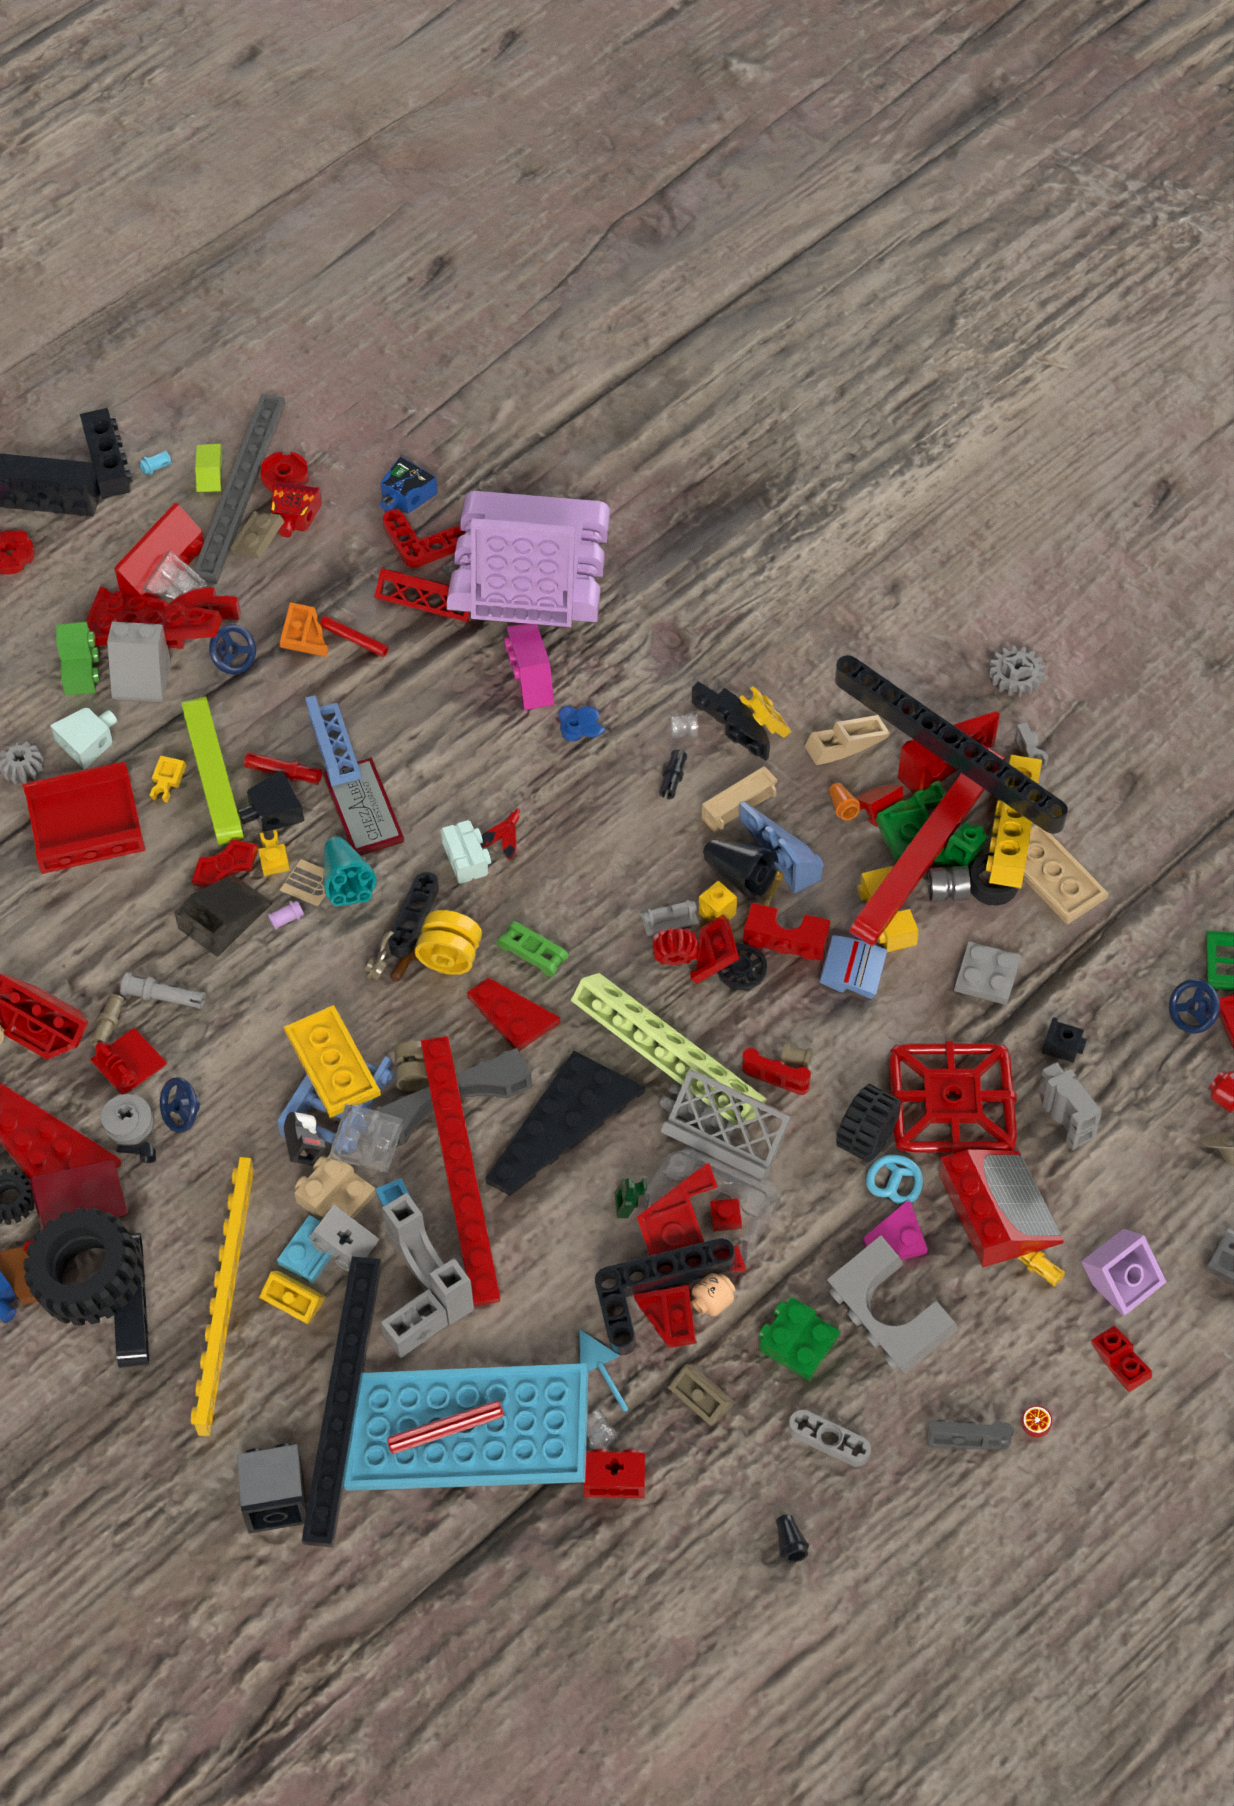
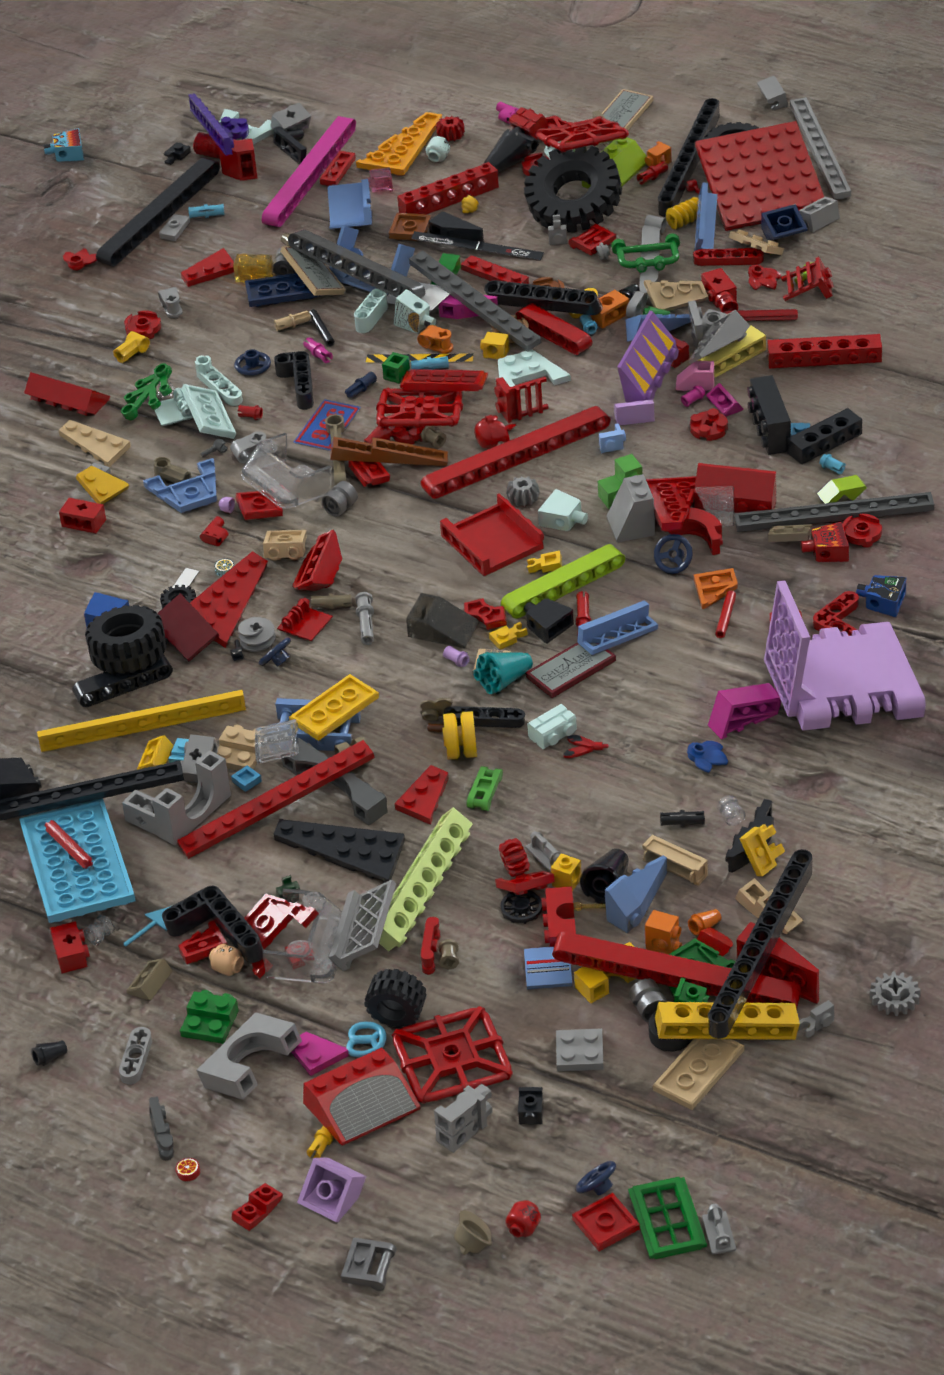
camera: 75 degrees right, 15 degrees down
black leg [284,1112,326,1166] -> none
none -> orange brick [645,910,682,954]

